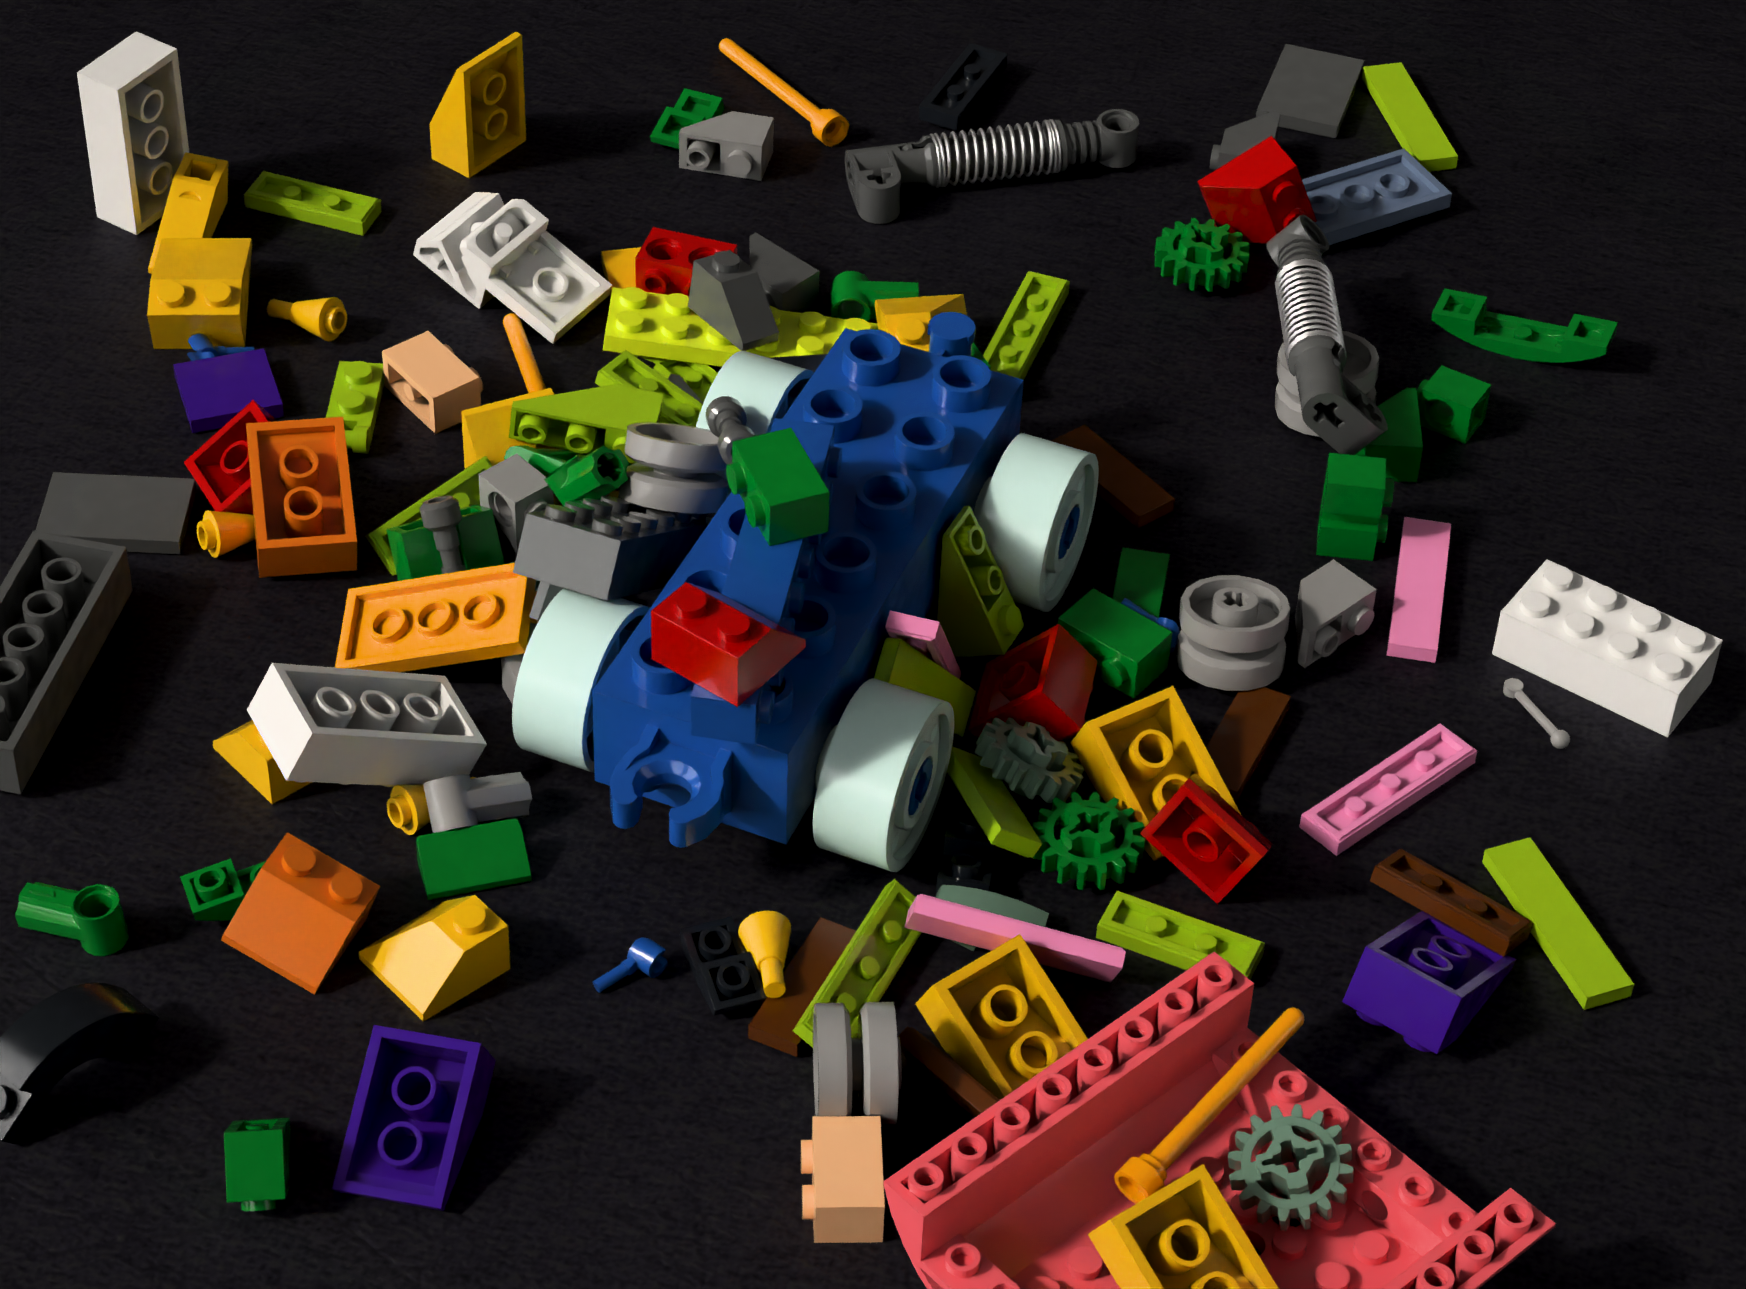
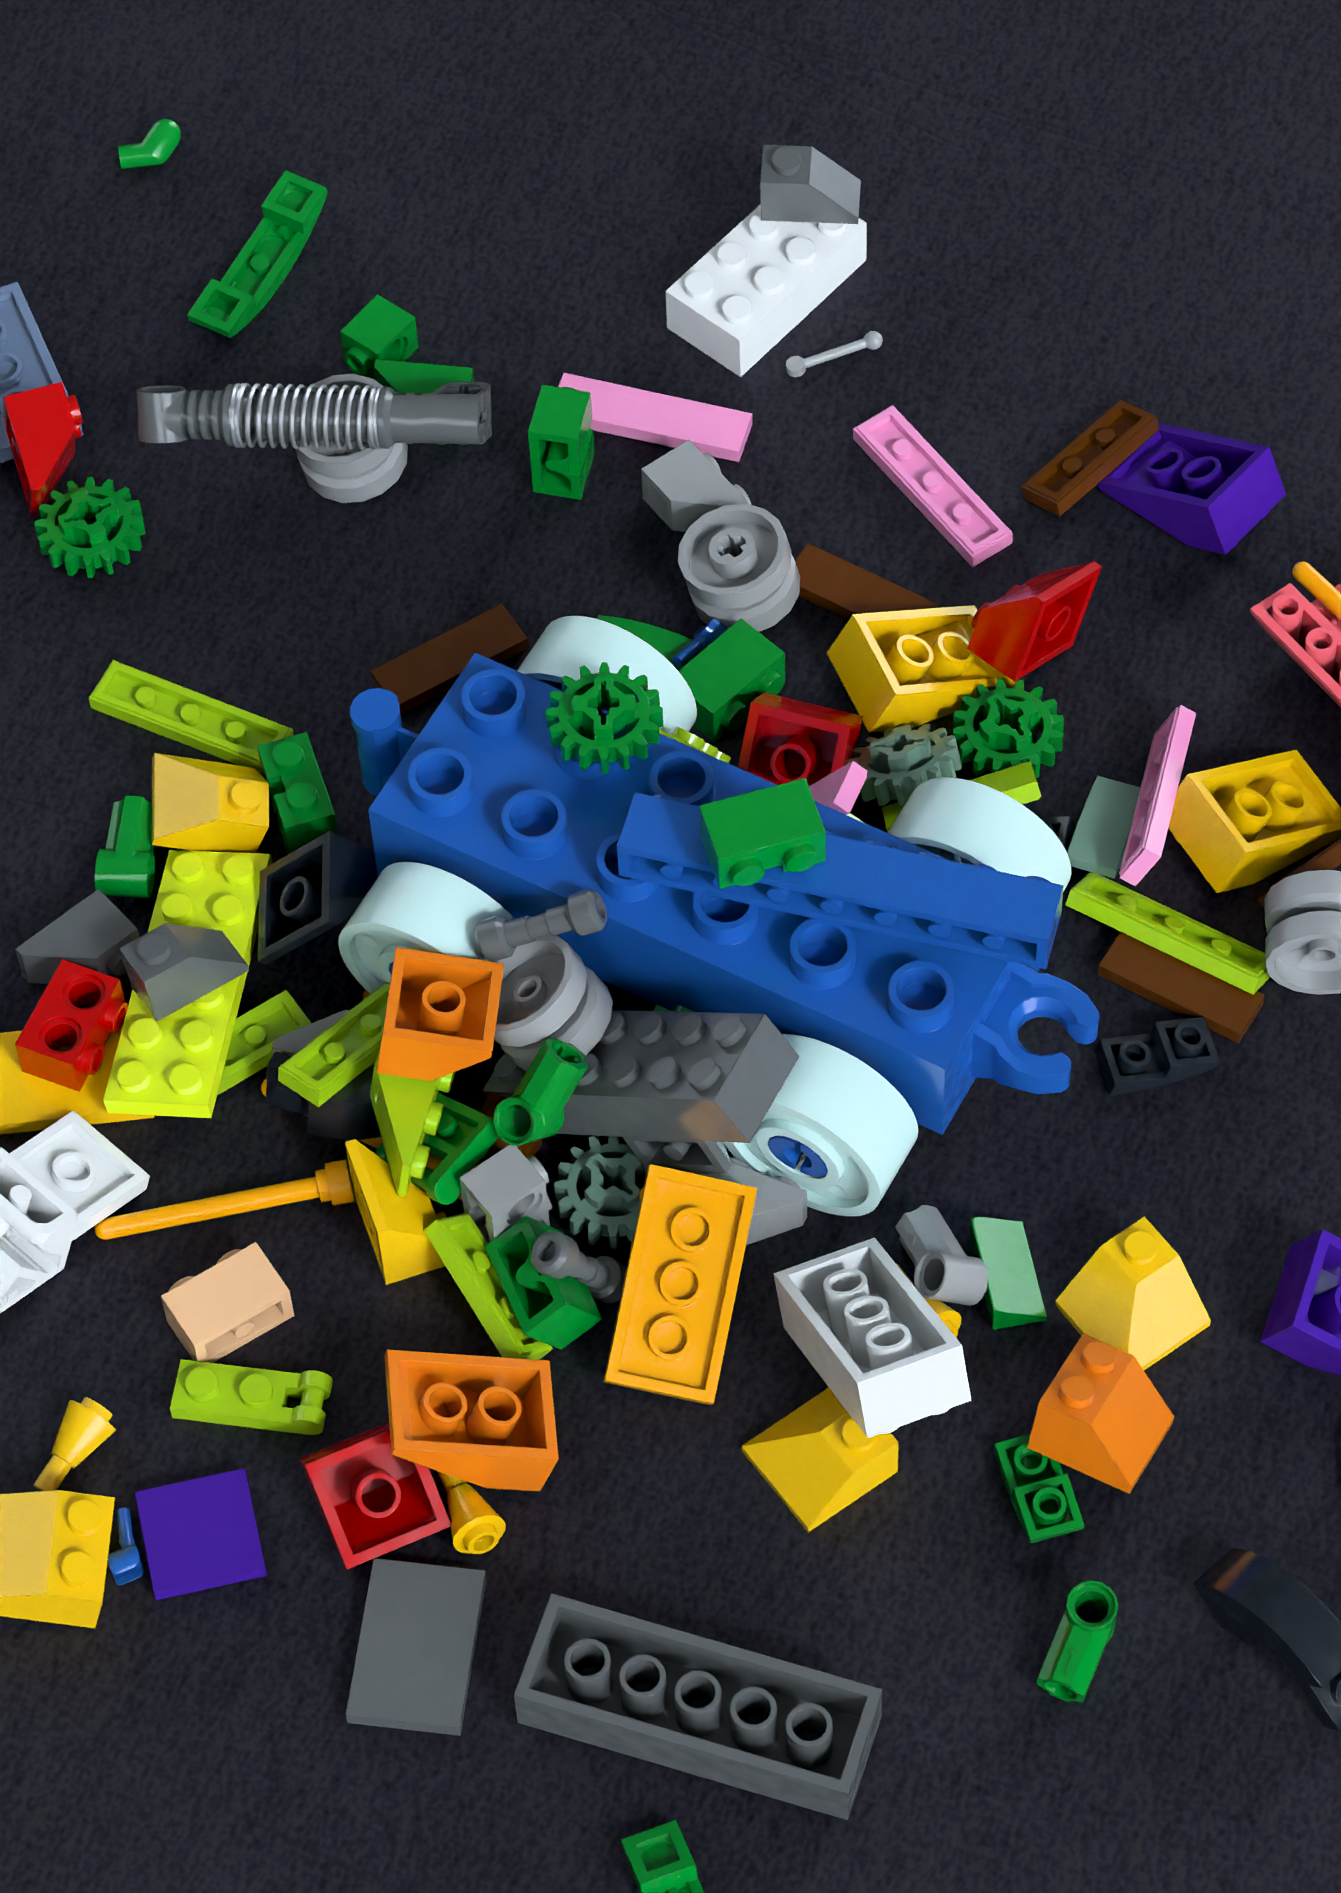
camera: 80 degrees left, 15 degrees up
blue hand [592,937,668,993] -> none
red slope [651,582,806,707] -> none
yellow cone [738,910,791,998] -> none
lime tile [1096,891,1265,980] -> none
lime tile [1482,837,1634,1010] -> none
none -> green arm [118,118,181,169]
none -> orange slope [376,947,504,1081]
none -> green gear [545,662,663,774]
none -> dark grey slope [760,145,861,224]

